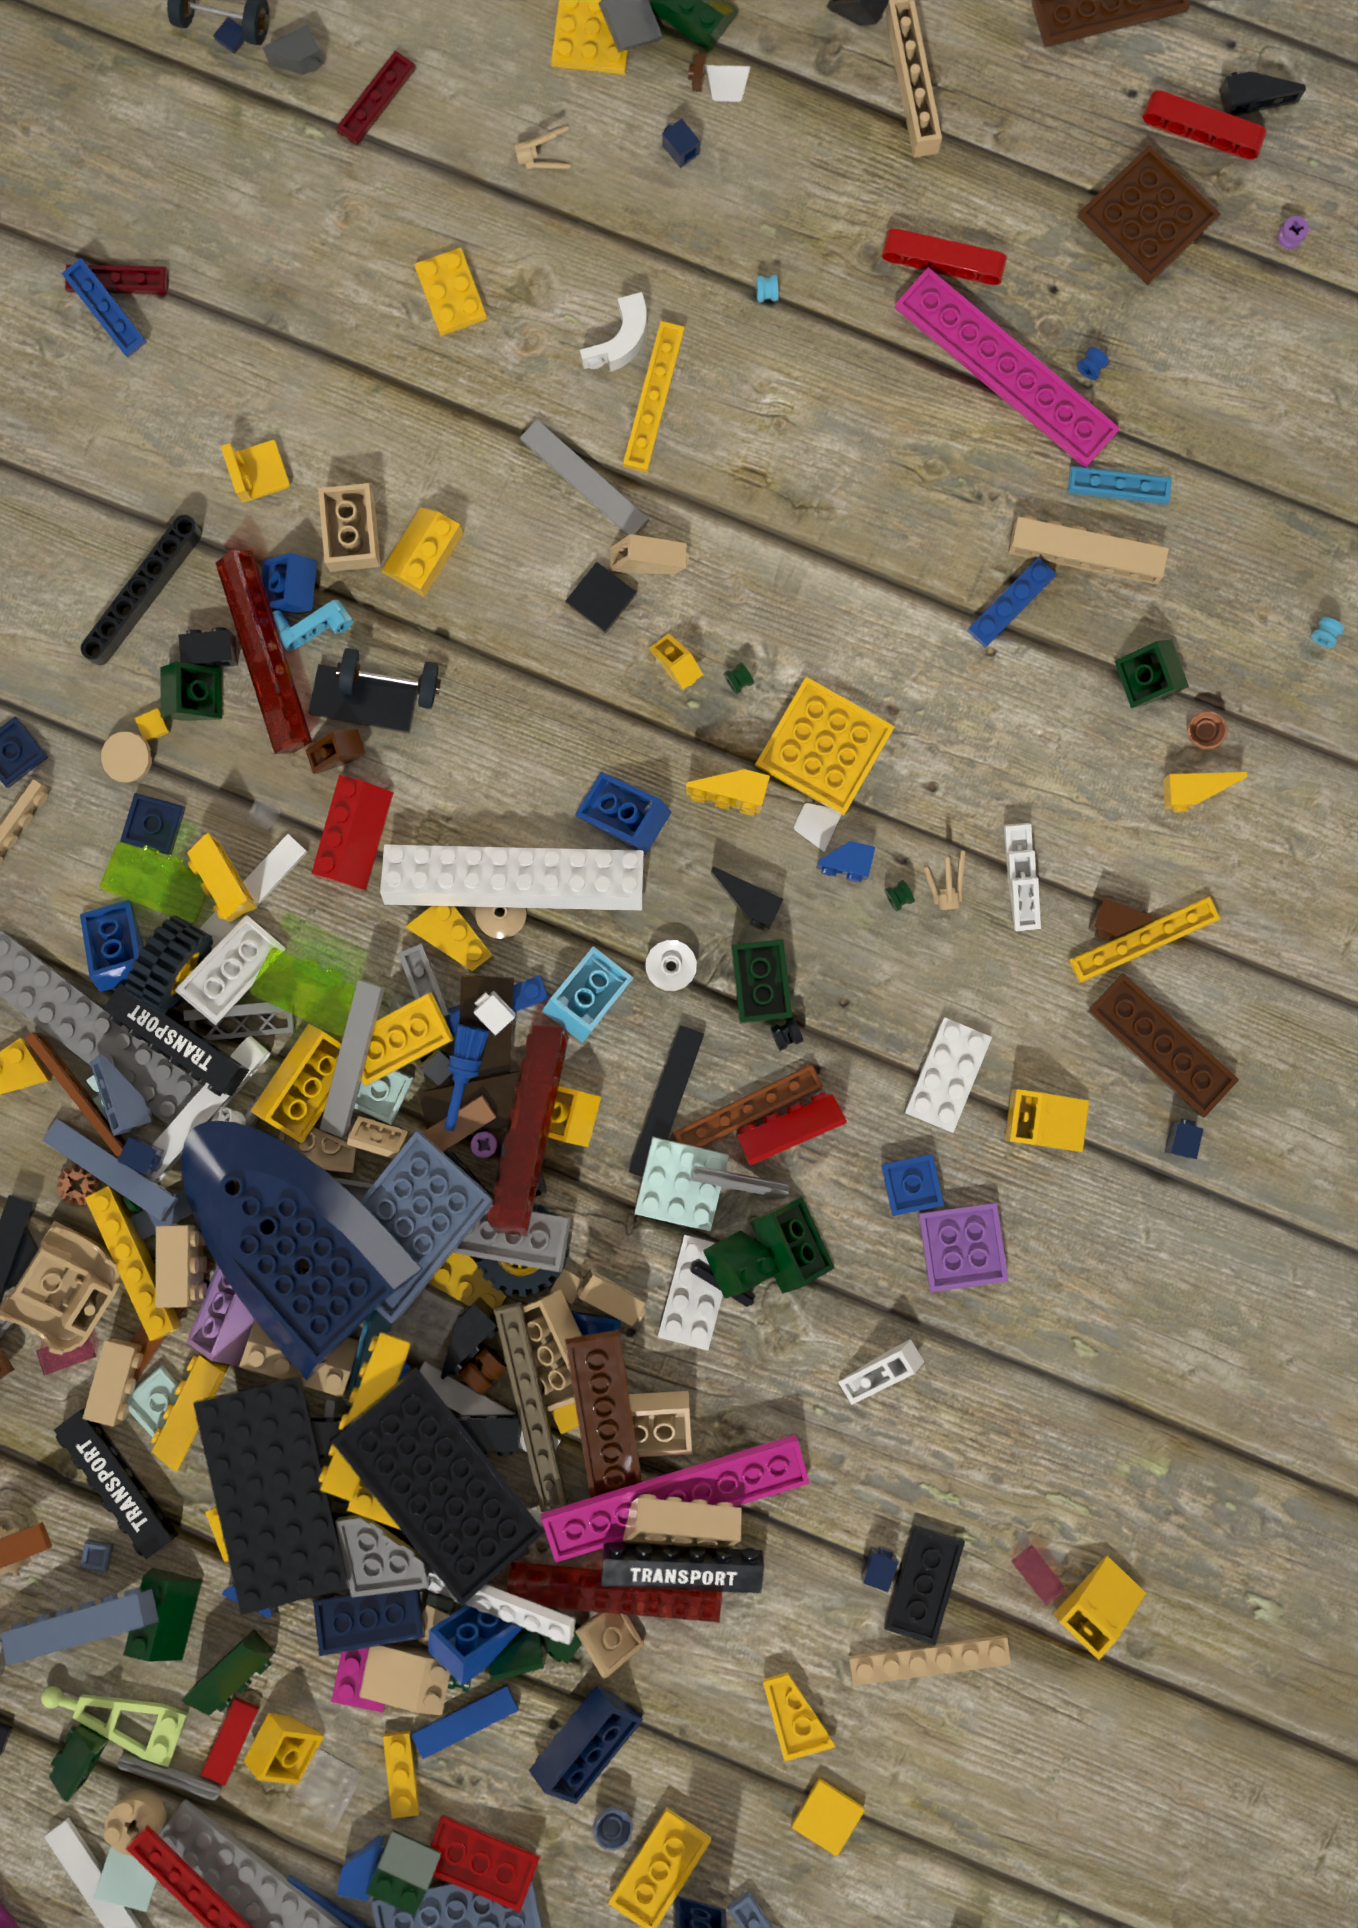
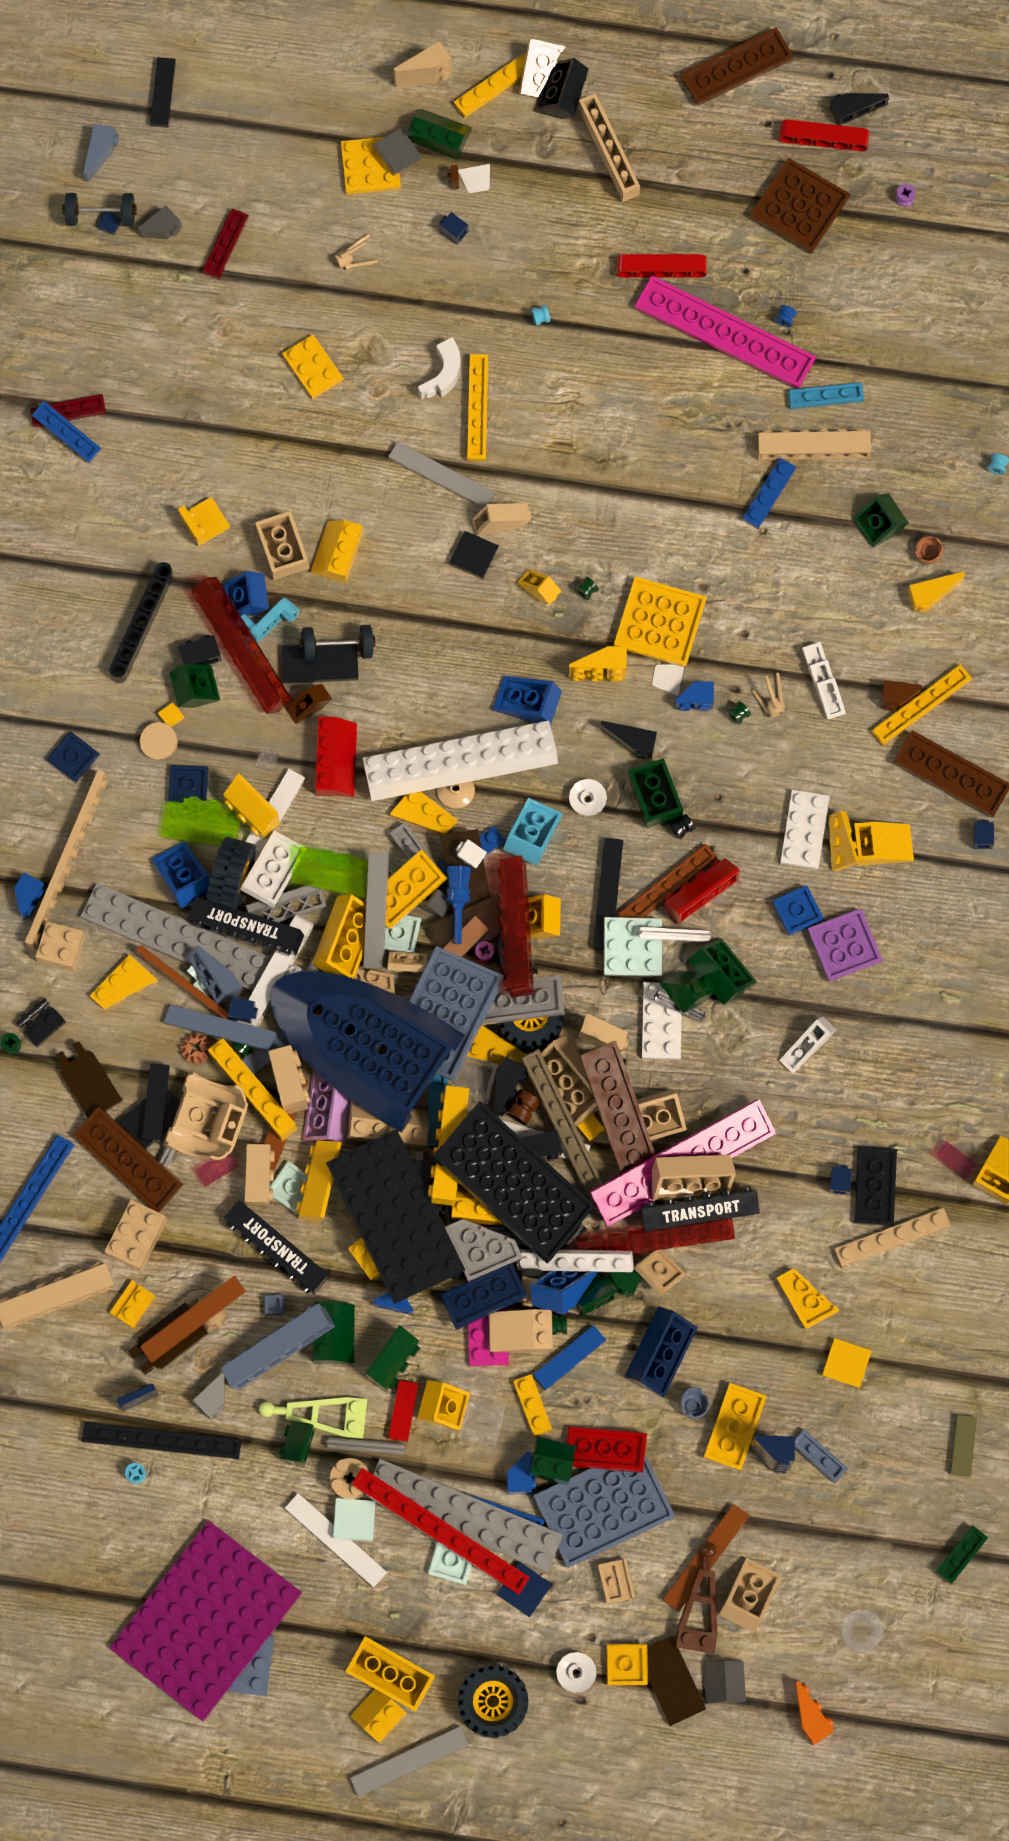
camera: 15 degrees left, 10 degrees down
none -> yellow wing [829,811,861,871]

